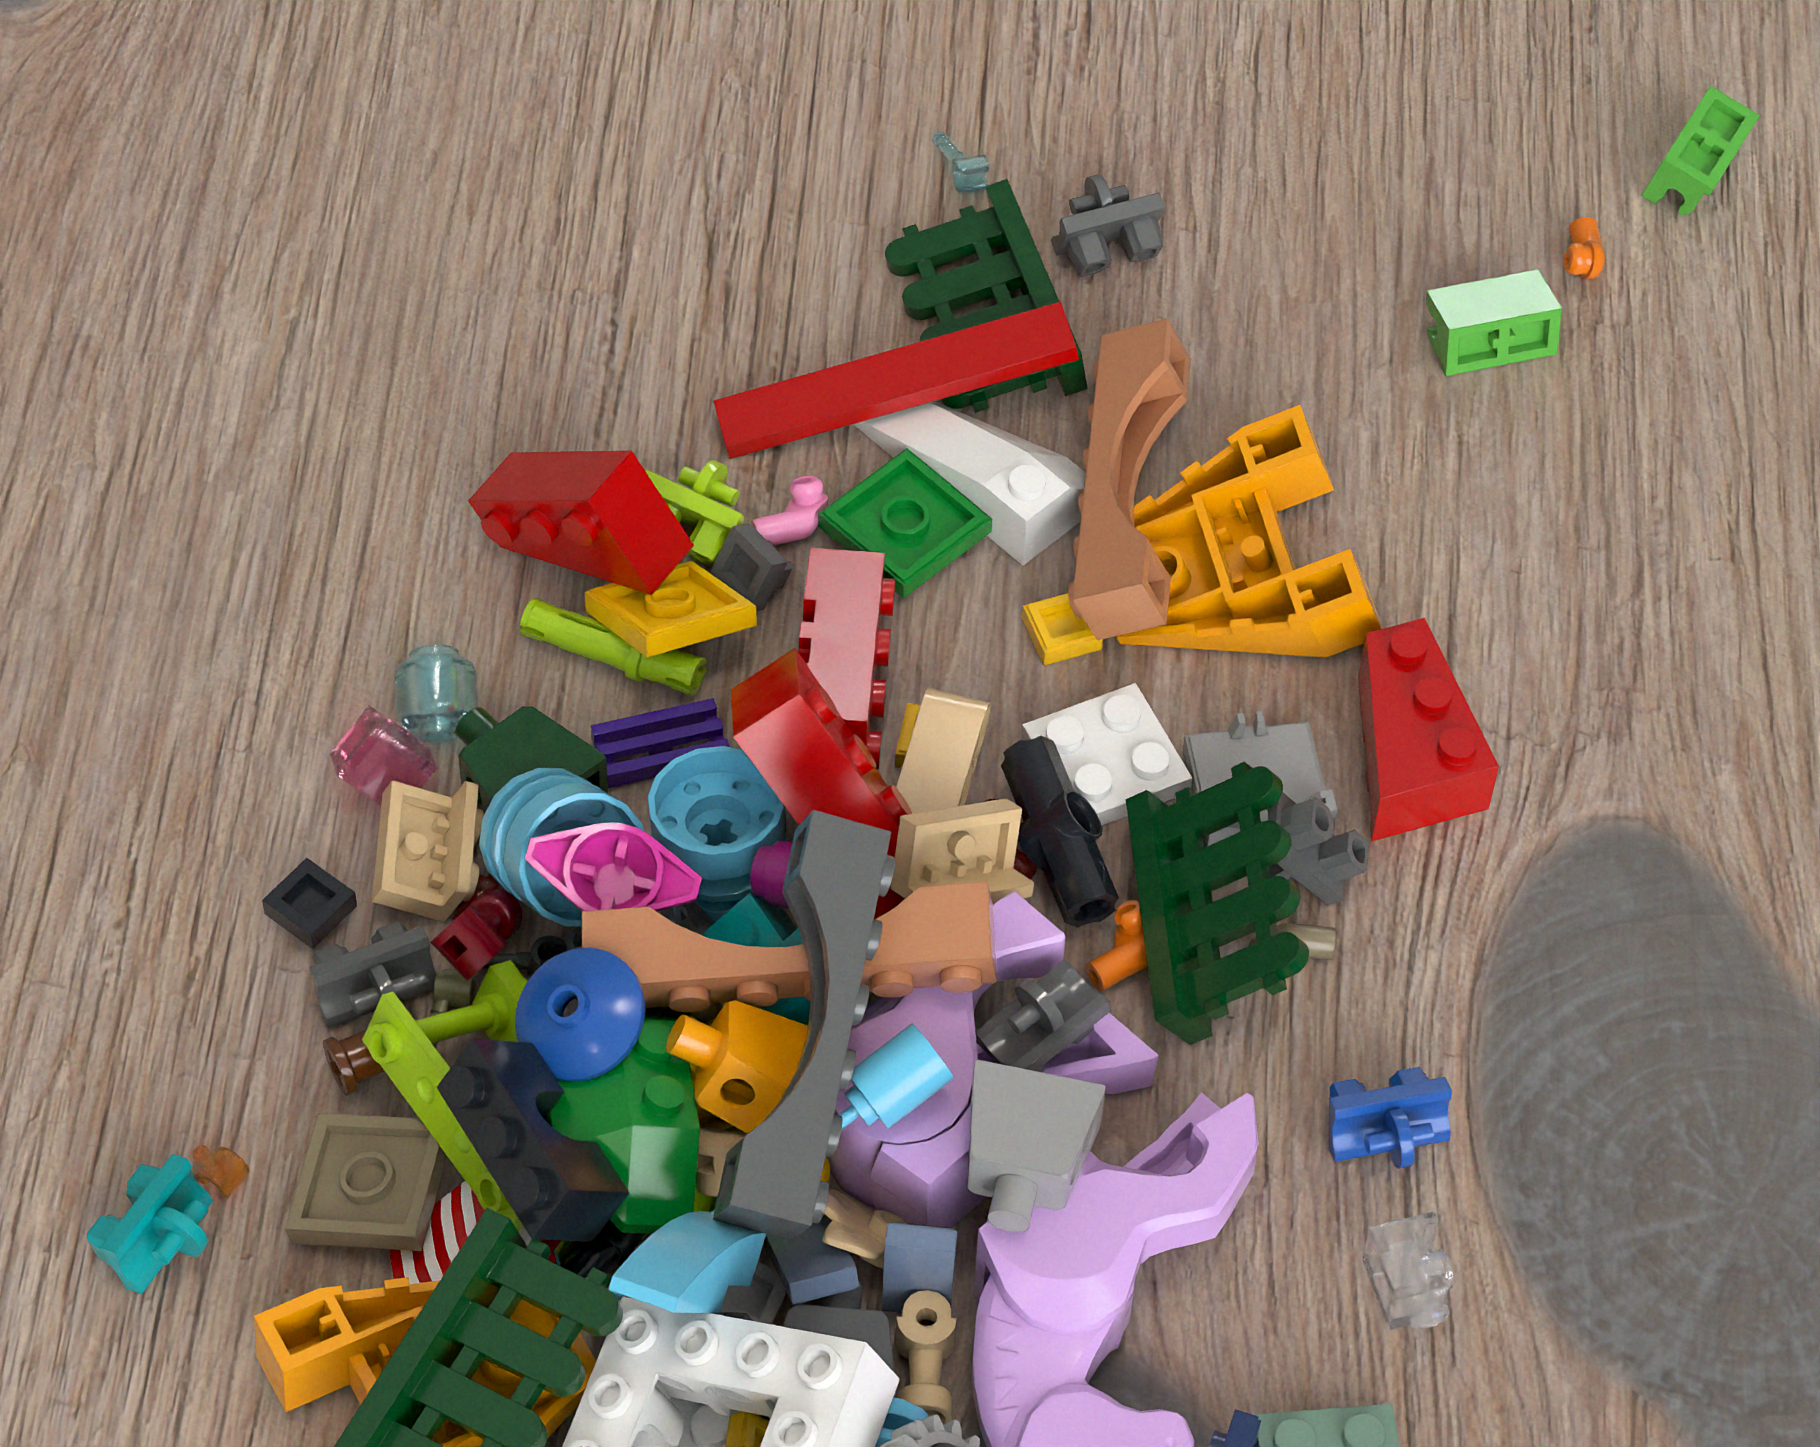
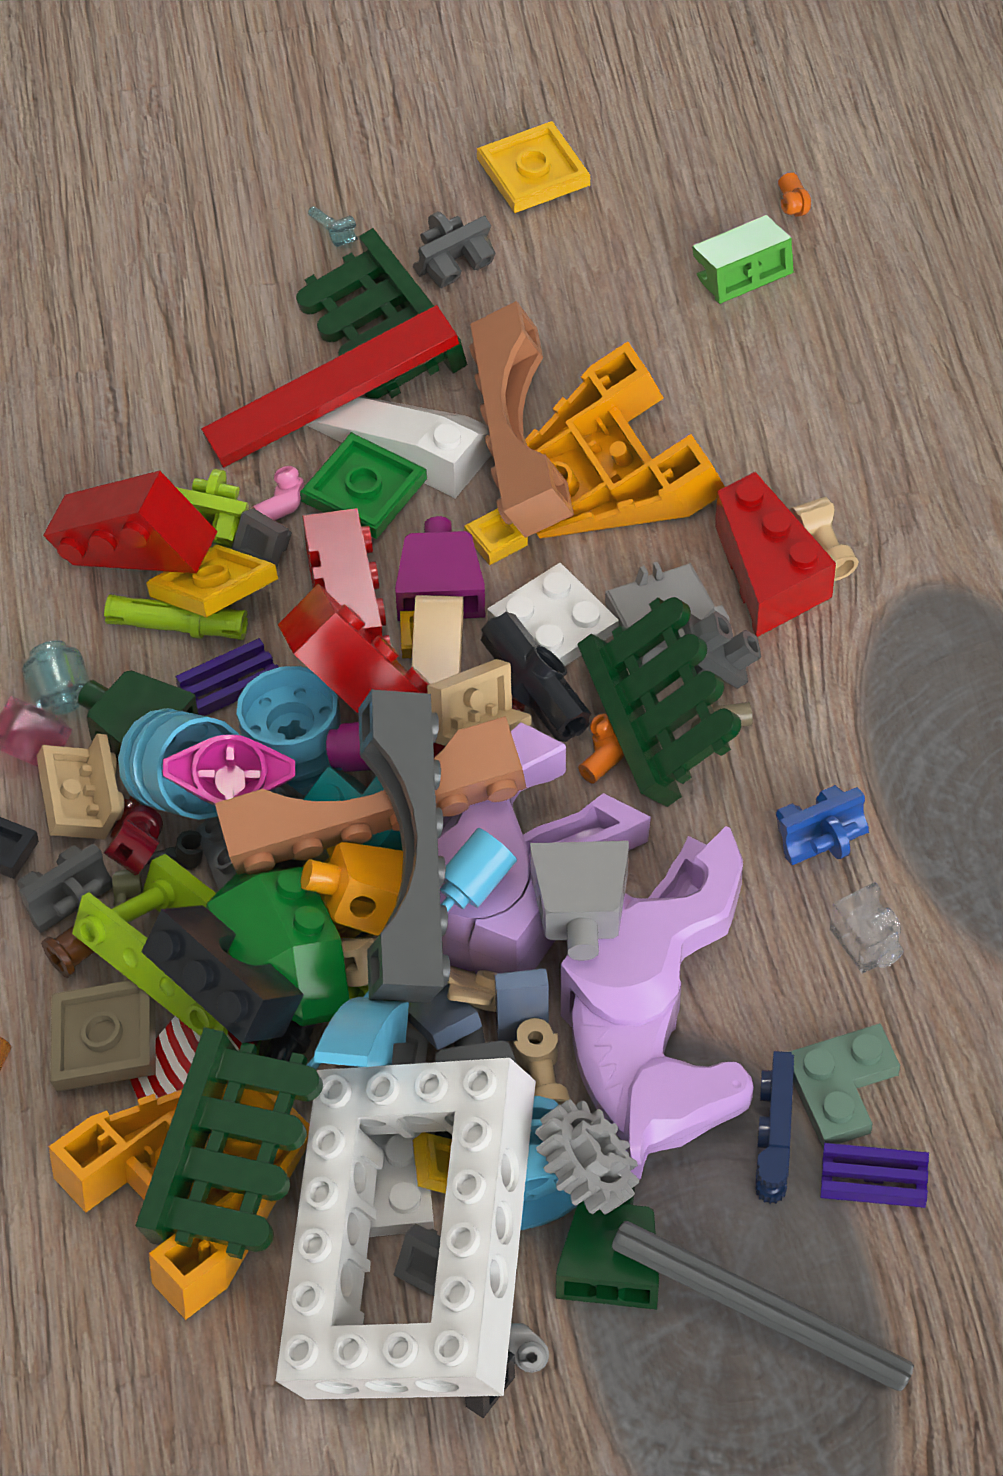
camera: 10 degrees left, 0 degrees up
blue dish [515,948,645,1082] -> none
dark grey hips [975,959,1111,1072] -> none
bright green hinge [1641,86,1760,215] -> none
none -> magenta torso [395,516,486,621]
none -> yellow plate [477,121,590,213]
none -> tan leg [790,497,859,581]

